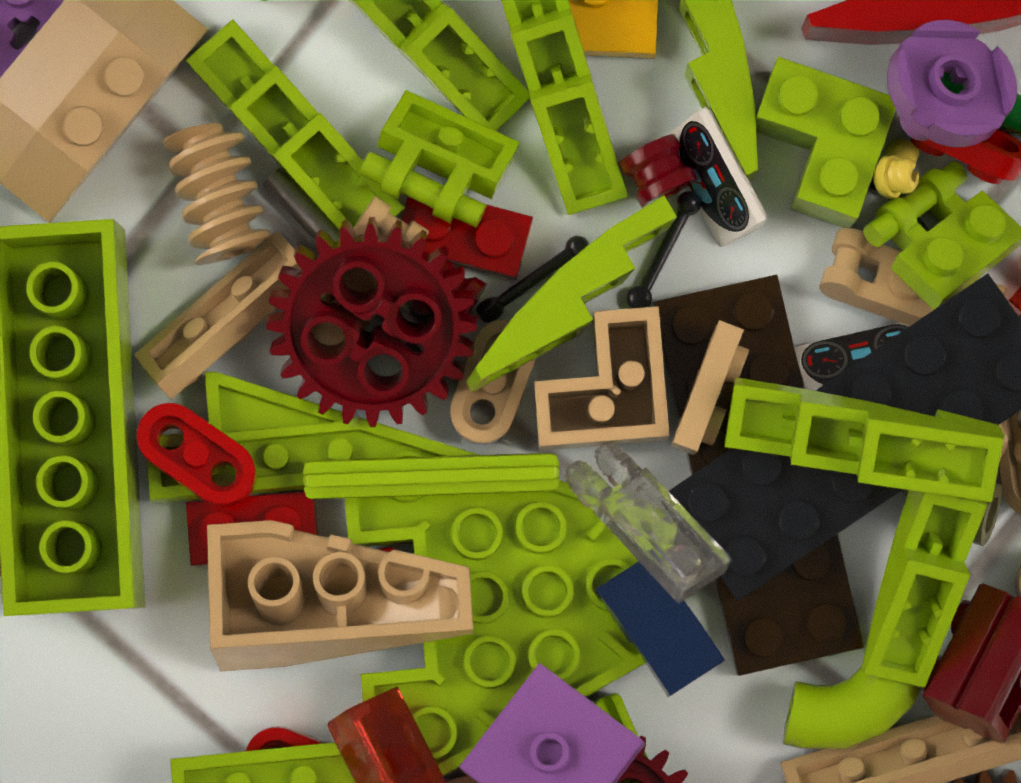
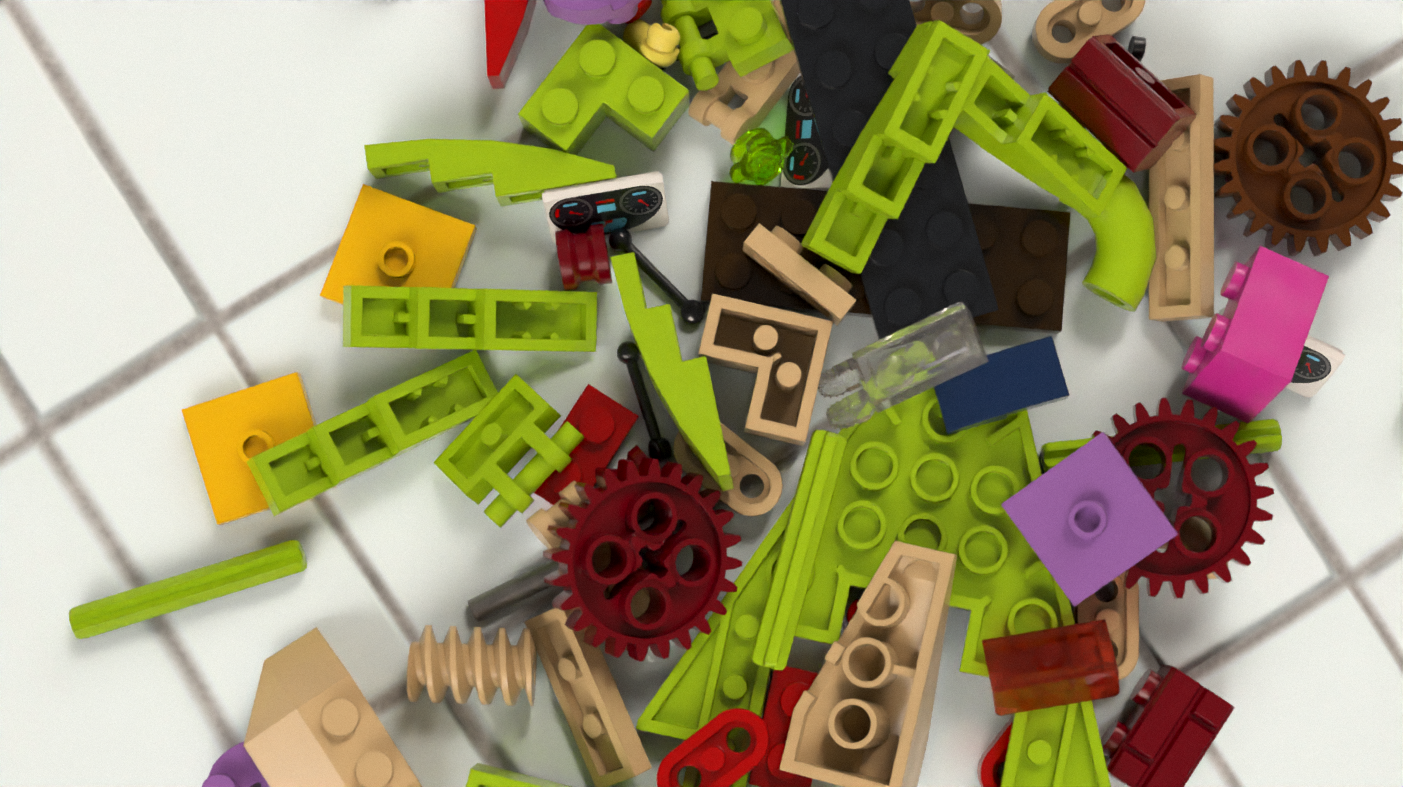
camera: 80 degrees left, 0 degrees up
lime slope [185,19,405,231] -> none
none -> clear neon green plate [729,128,794,185]

